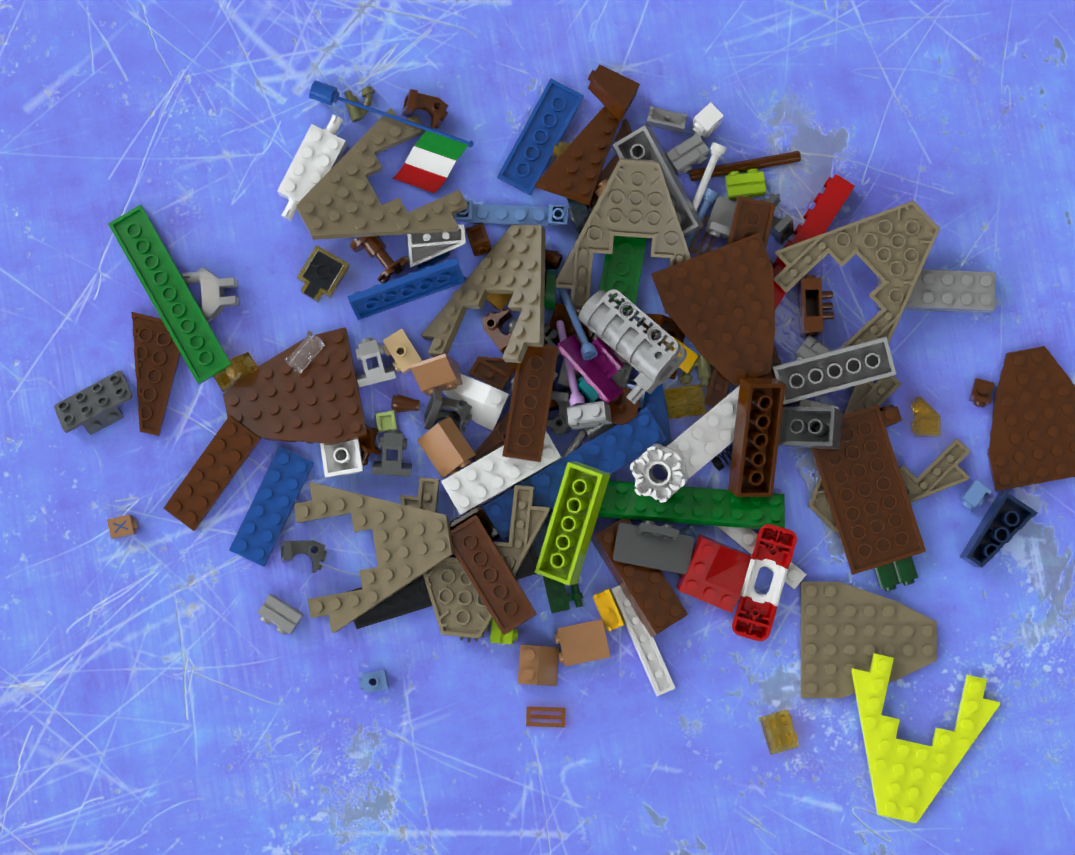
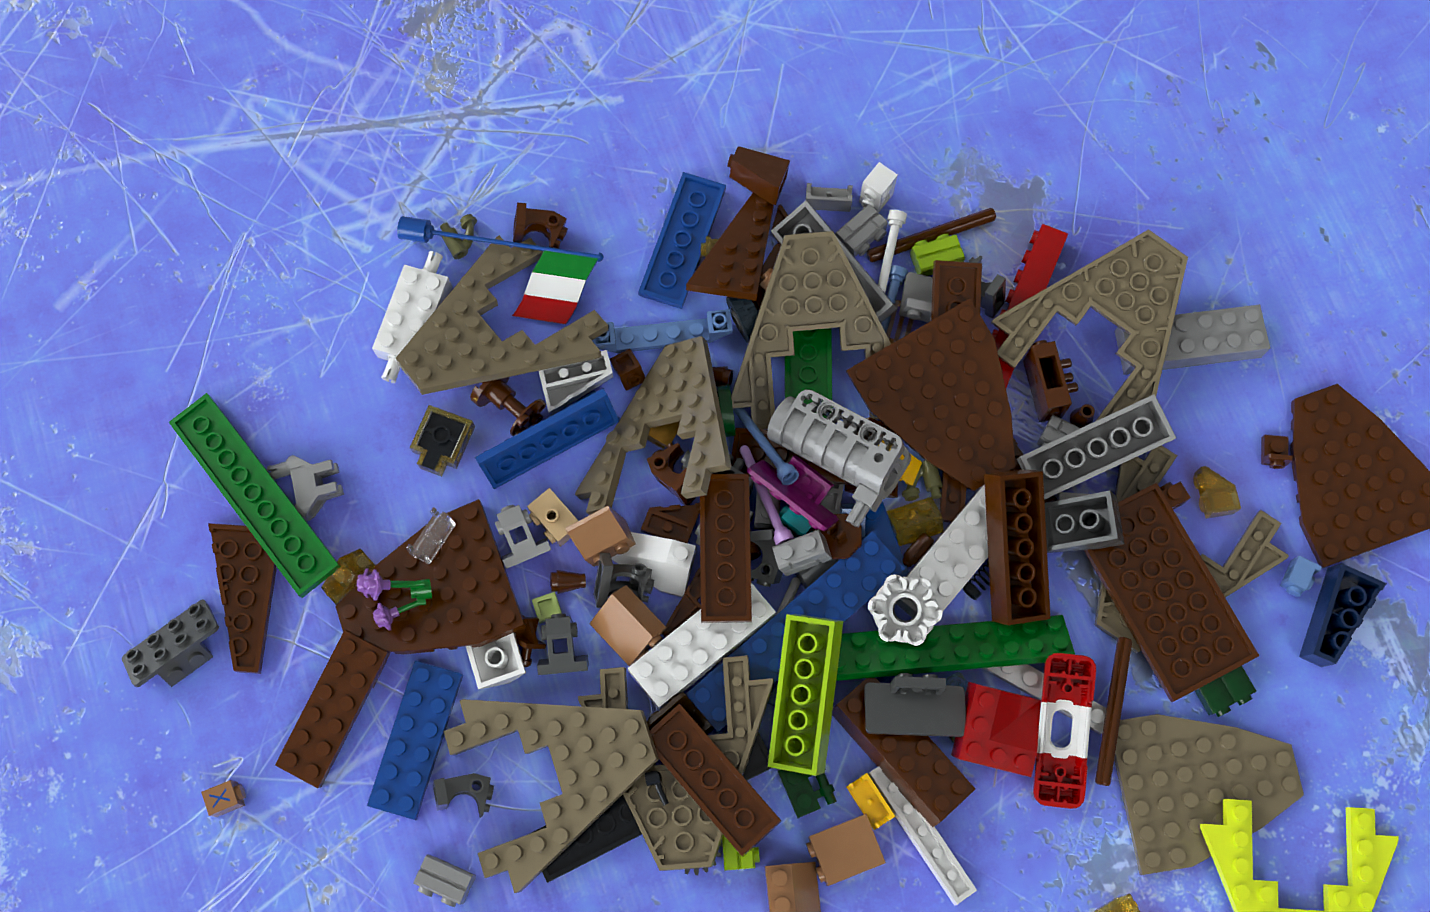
camera: 10 degrees left, 10 degrees down
none -> medium lavender plant [357,568,432,631]
none -> black hand [645,771,669,806]
none -> reddish brown piece [902,533,934,568]
none -> reddish brown cone [1070,404,1095,428]
none -> reddish brown axle [1095,637,1132,786]

